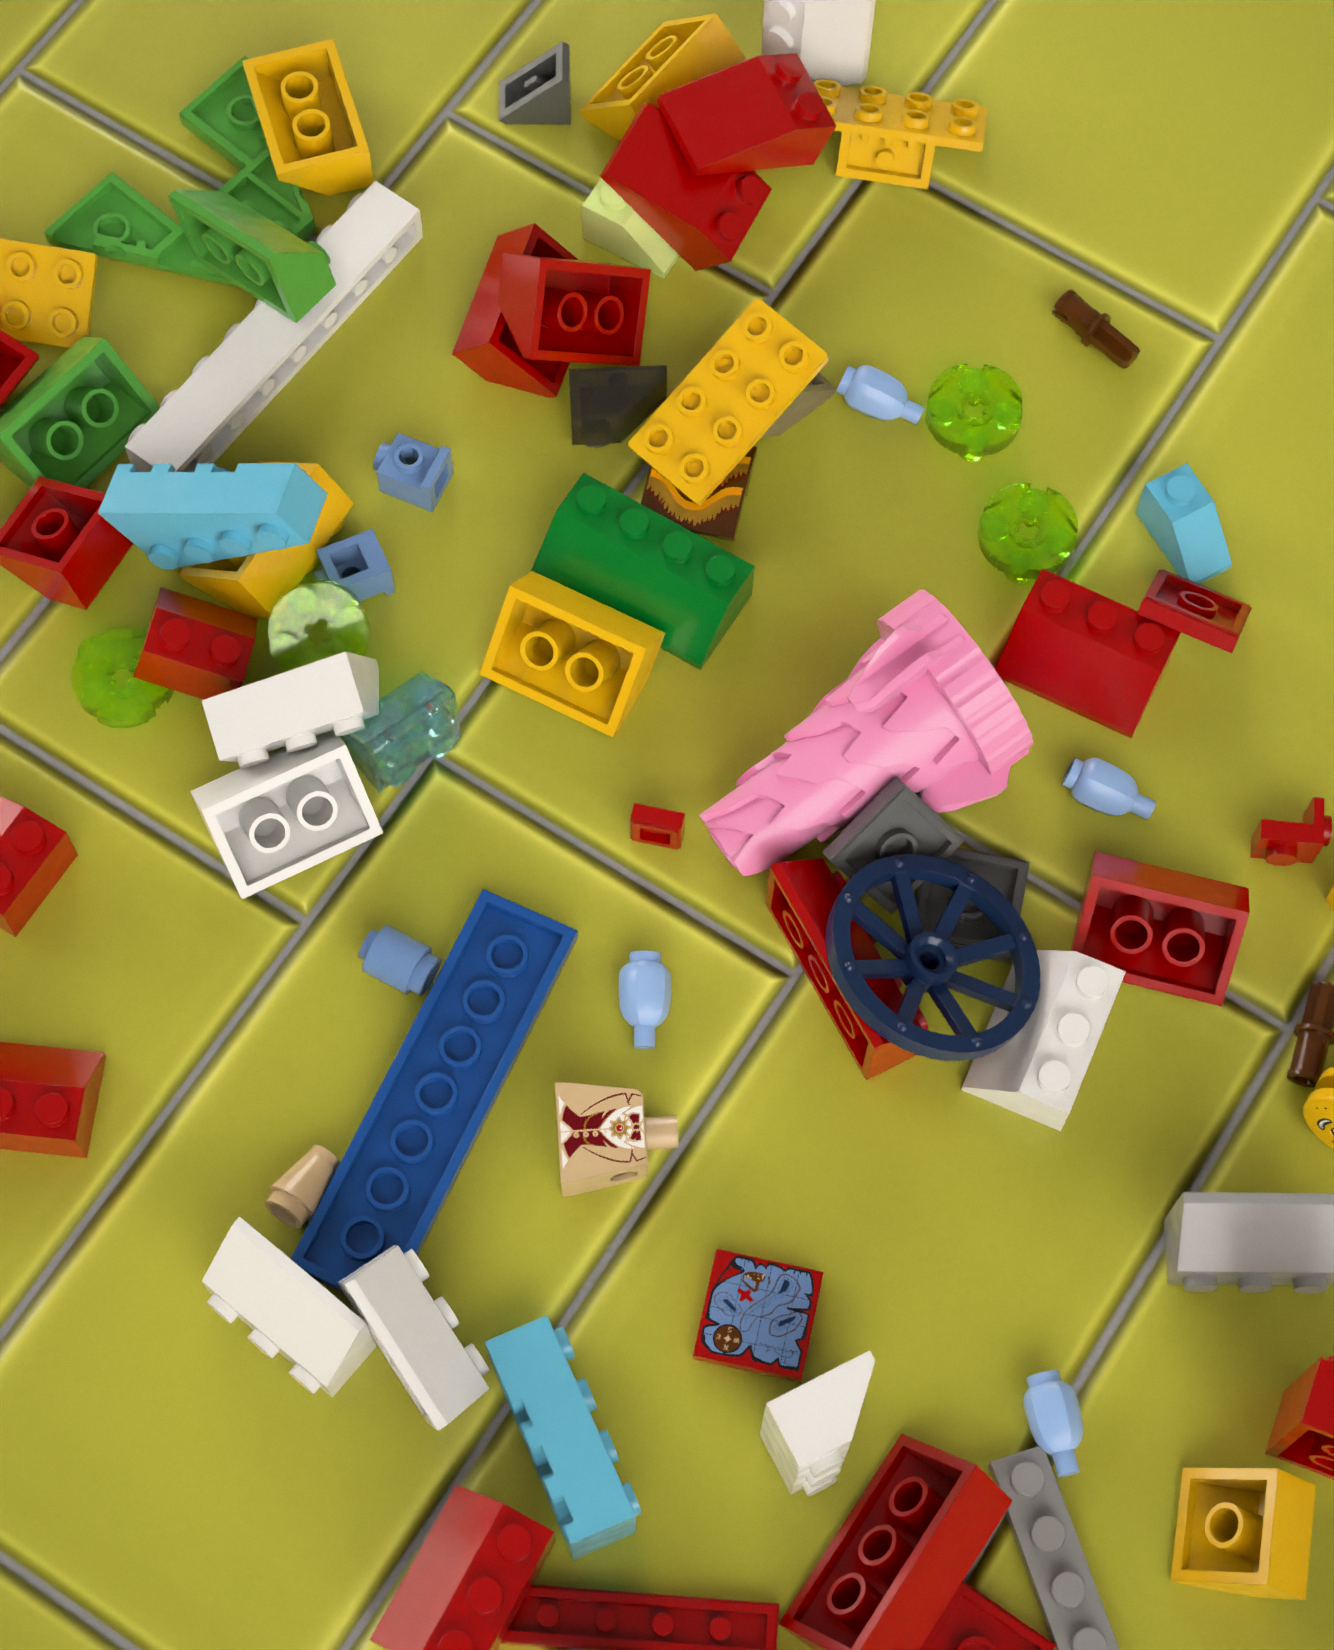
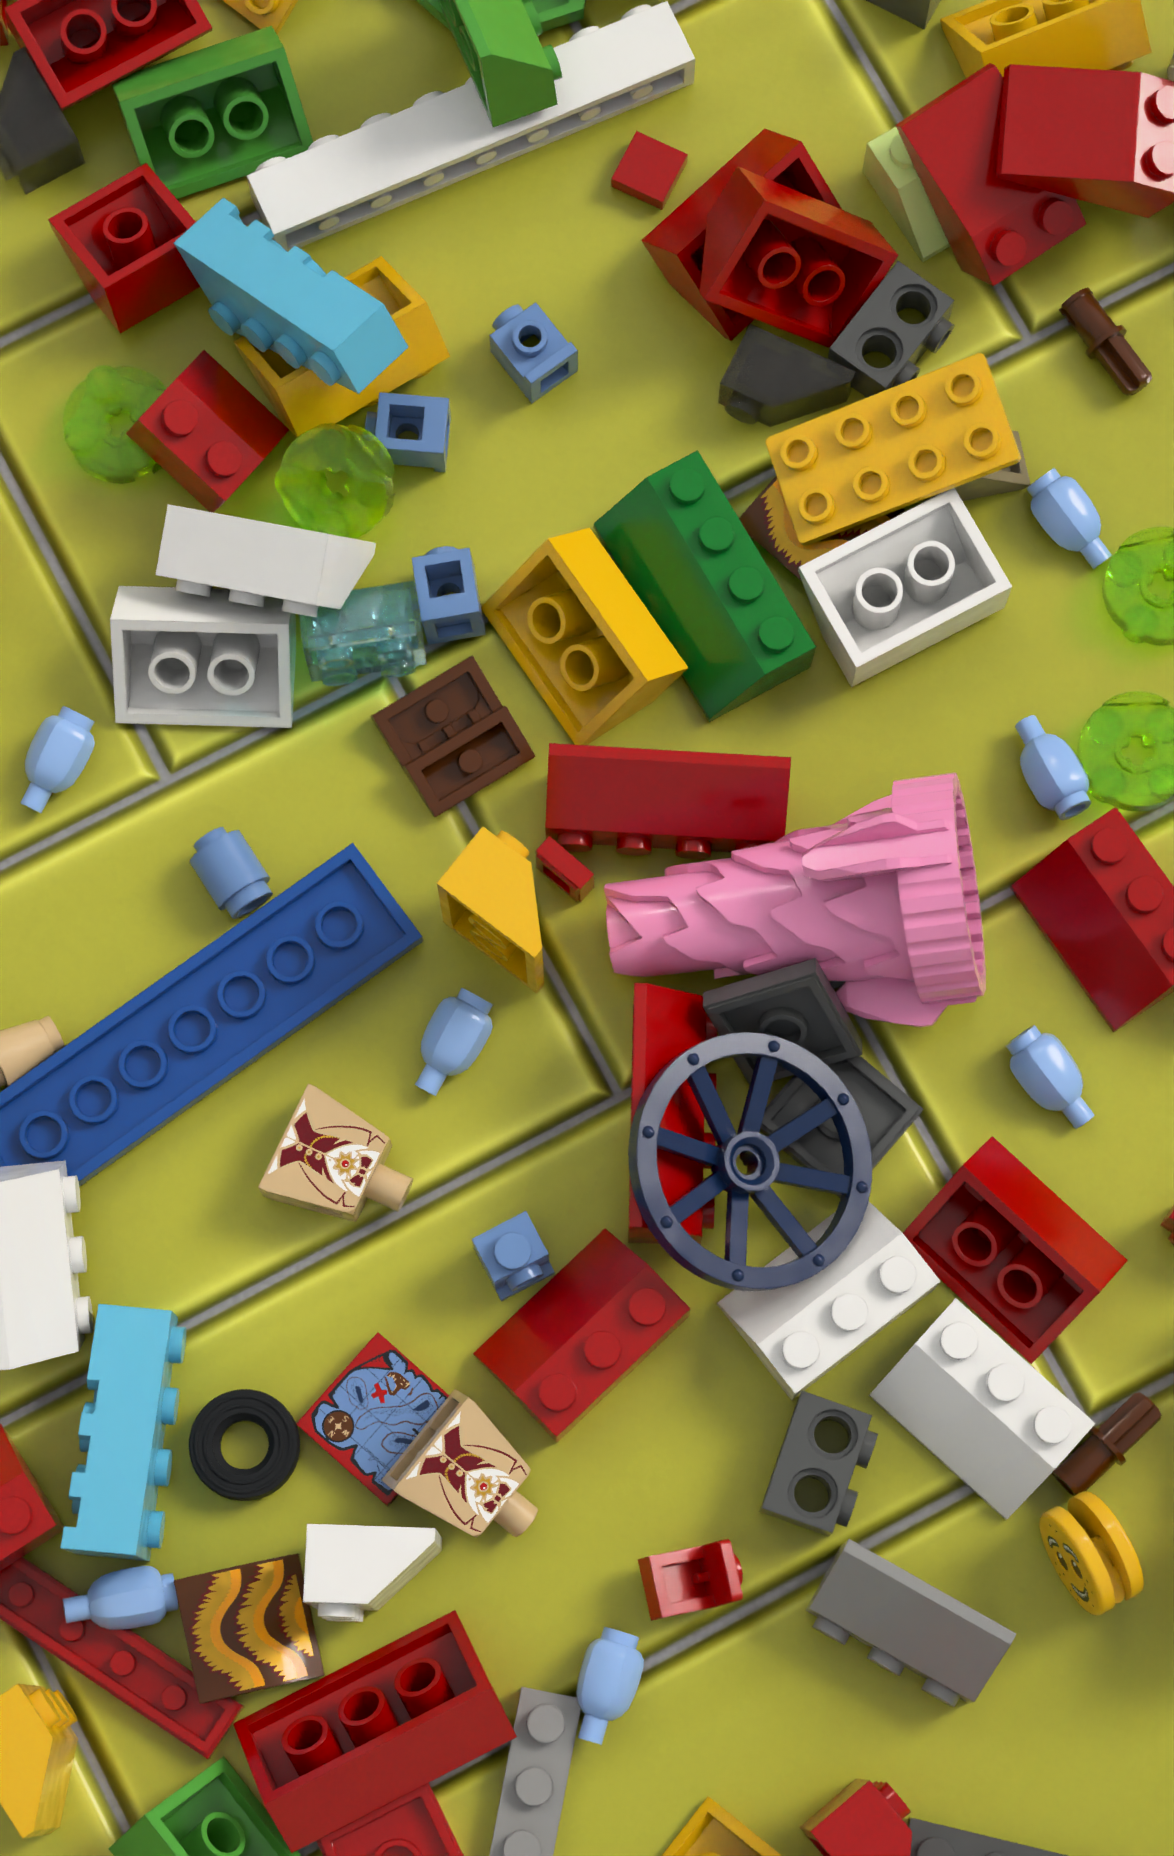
camera: 30 degrees right, 10 degrees up
none -> light blue plant [20,706,95,813]
none -> light blue plant [62,1566,178,1630]
none -> slope [174,1553,325,1704]
none -> black tyre [189,1389,300,1501]
none -> reddish brown slope [370,655,536,817]
none -> tan torso [381,1389,538,1538]
none -> medium blue brick [412,546,486,645]
none -> yellow slope [437,826,544,993]
none -> medium blue brick [472,1211,555,1302]
none -> red slope [473,1228,690,1443]
none -> red slope [545,743,791,859]
none -> red tile [611,131,688,210]
none -> red bracket [638,1539,743,1621]
none -> dark grey brick [759,1391,878,1537]
none -> white slope [798,488,1012,687]
none -> dark grey brick [826,261,954,398]
none -> white slope [869,1298,1096,1520]
none -> light blue plant [1015,715,1091,820]
none -> reddish brown axle [1059,287,1152,395]

